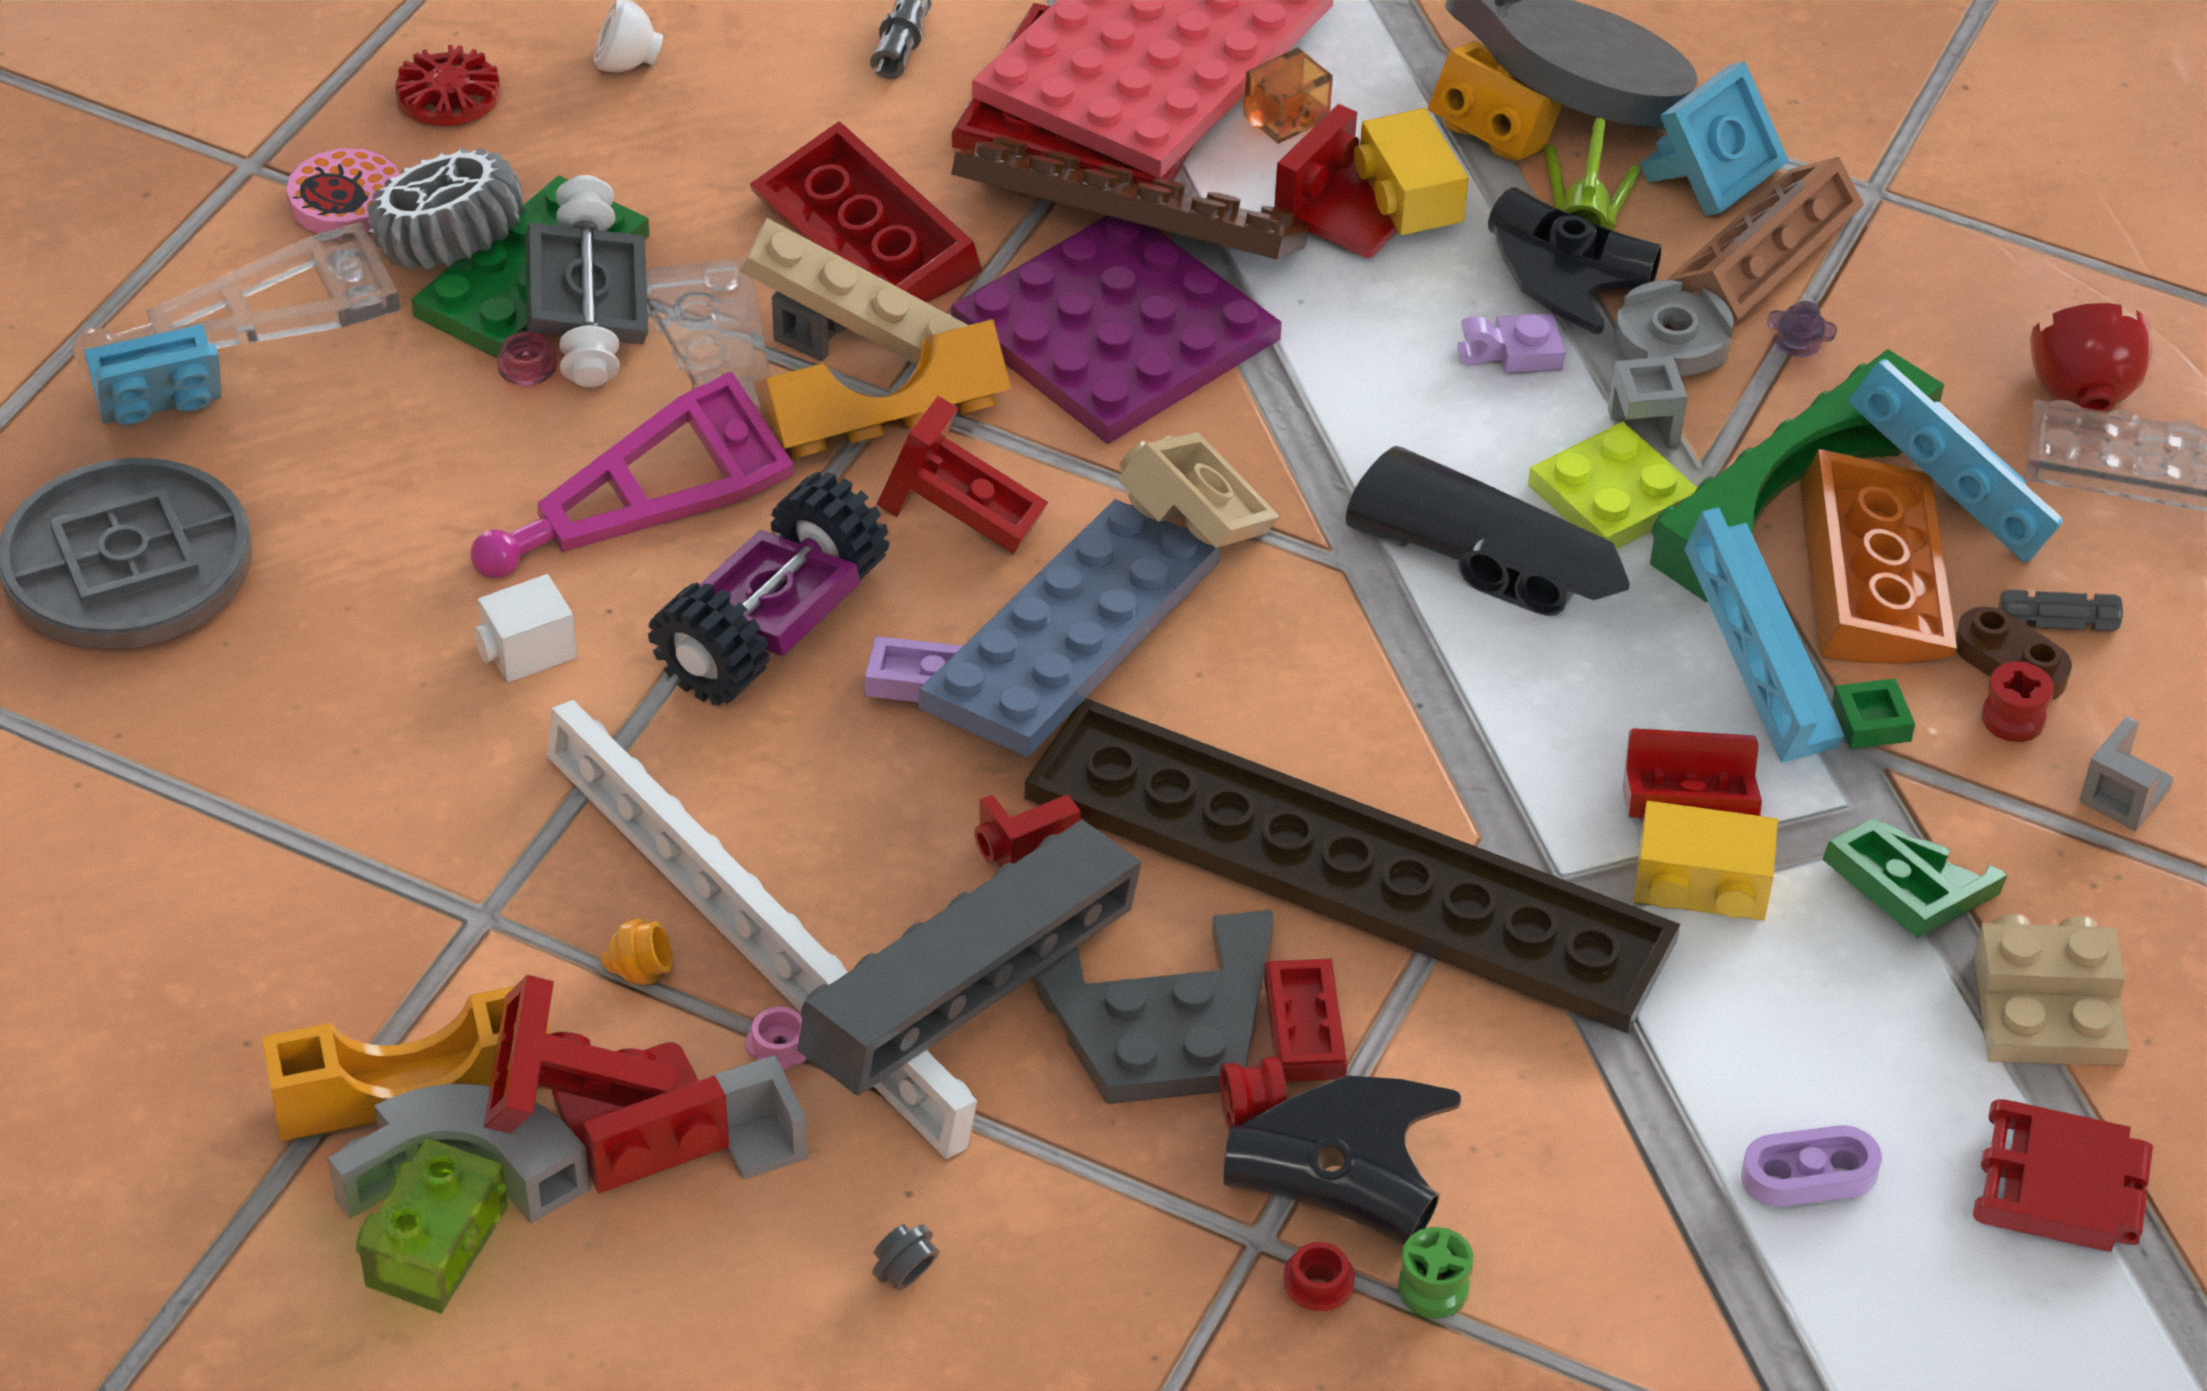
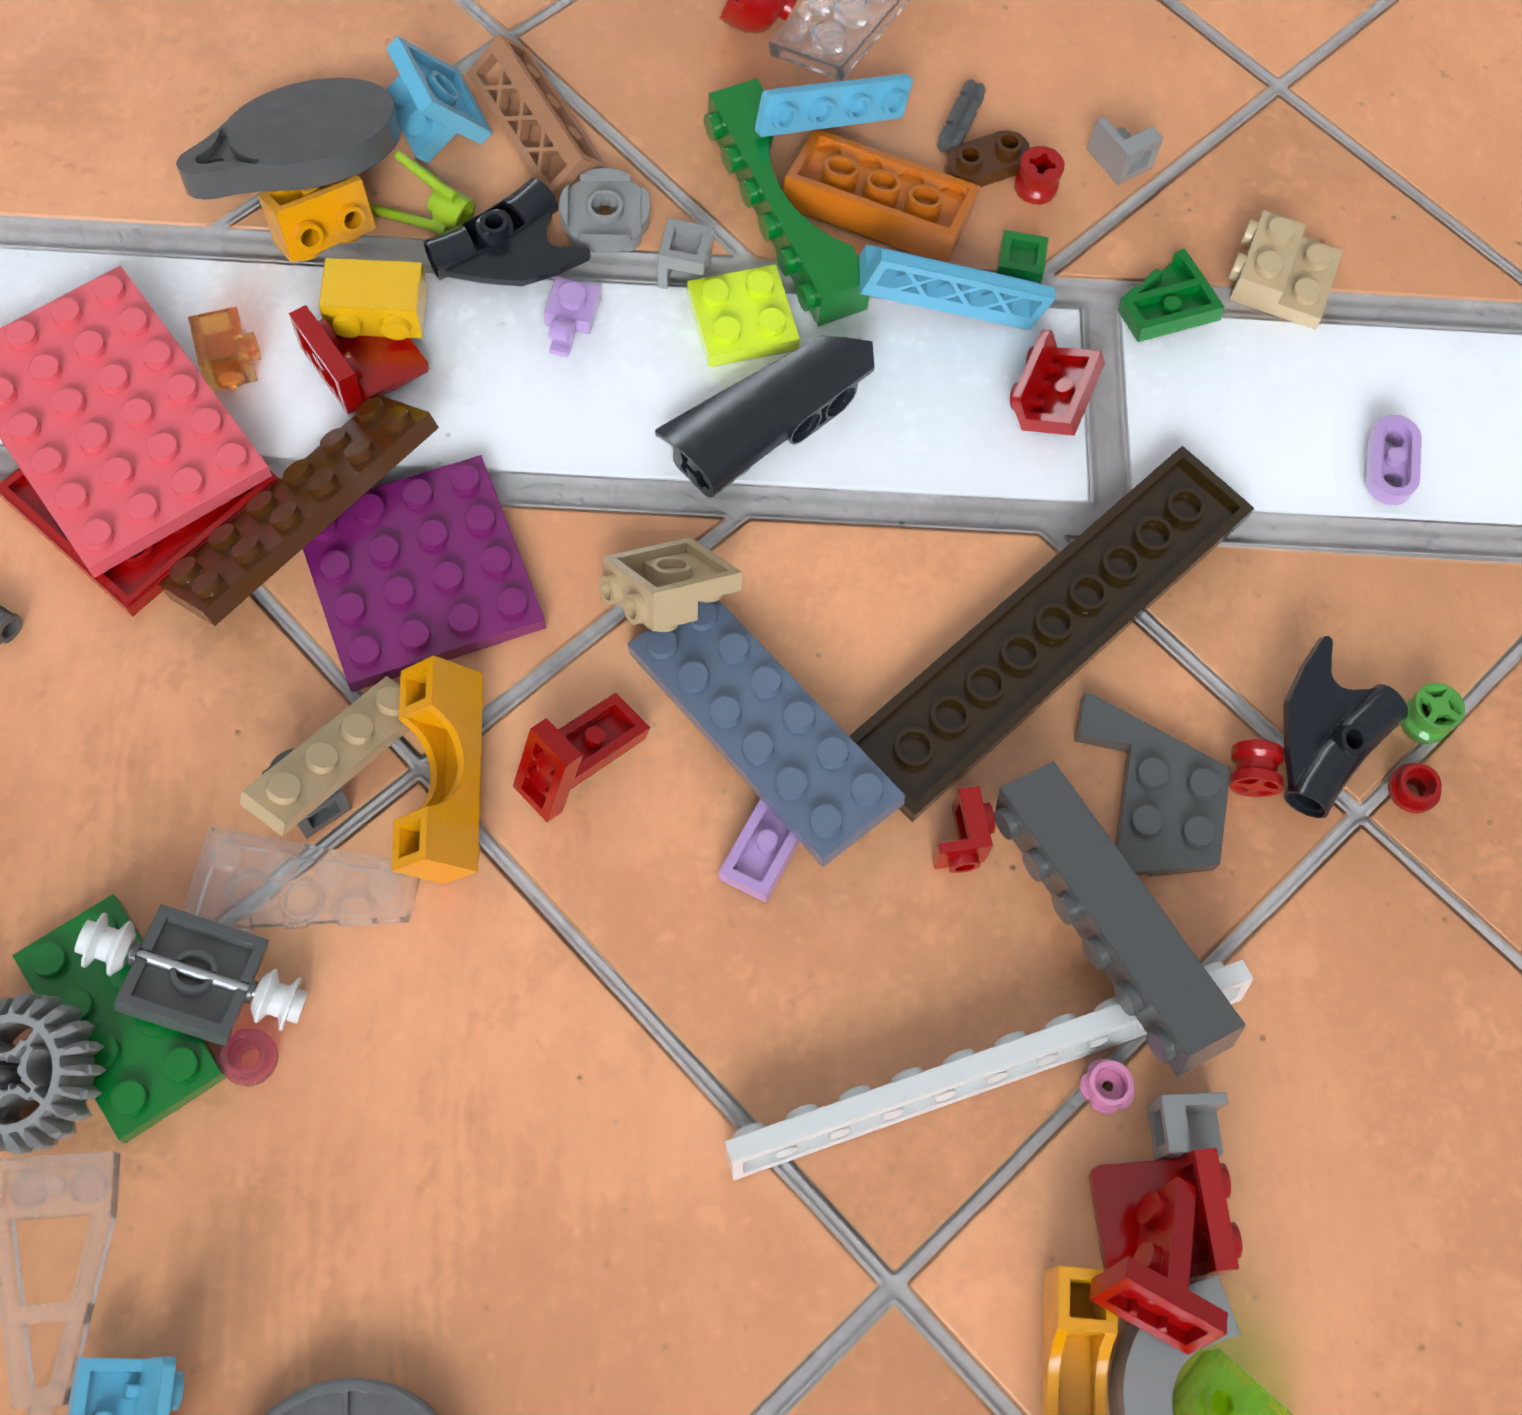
camera: 75 degrees left, 20 degrees up
dark pink plate [470,371,794,578] -> none
white brick [473,574,577,683] -> none
light orange plate [600,918,673,986] -> none
plate [648,472,890,705] -> none
red slope [749,121,982,302] -> none
dark grey plate [872,1224,939,1290] -> none
red plate [1264,958,1347,1082] -> none
yellow brick [1633,801,1778,921] -> none
clear purple plate [1767,301,1837,357] -> none
red plate [1973,1099,2153,1252] -> none

